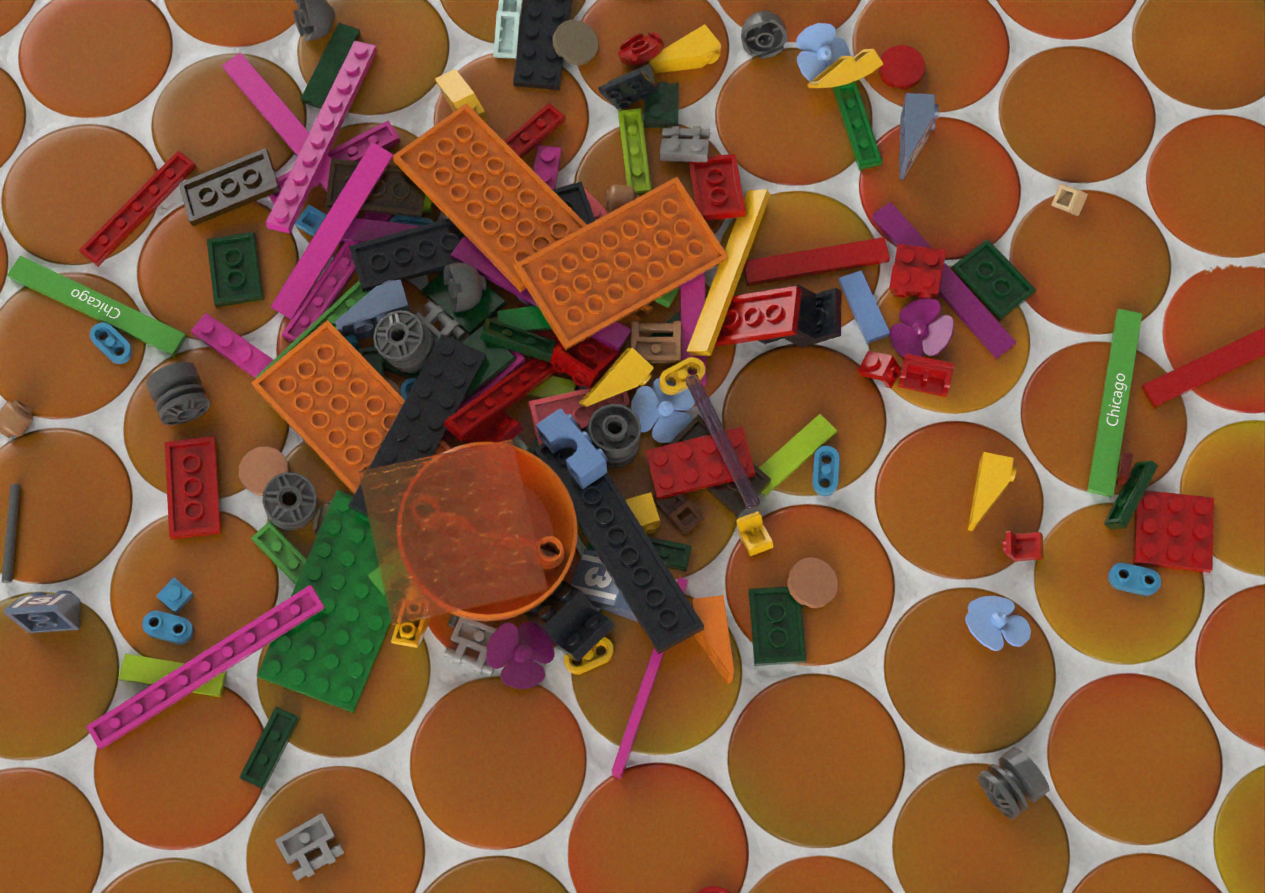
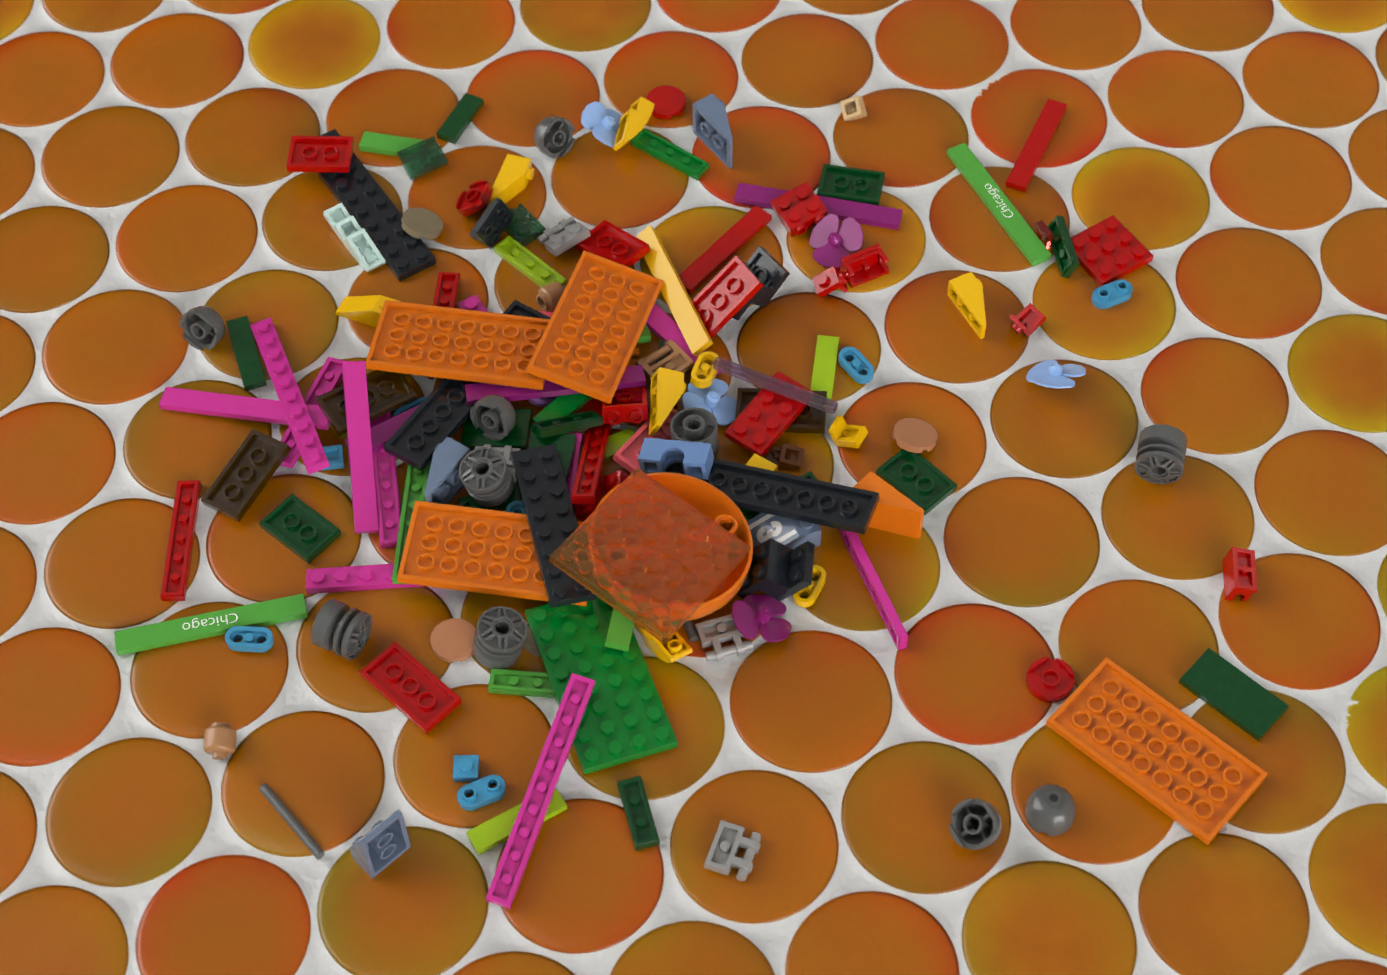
camera: 40 degrees left, 15 degrees down
medium blue tile [838,270,890,344] -> none

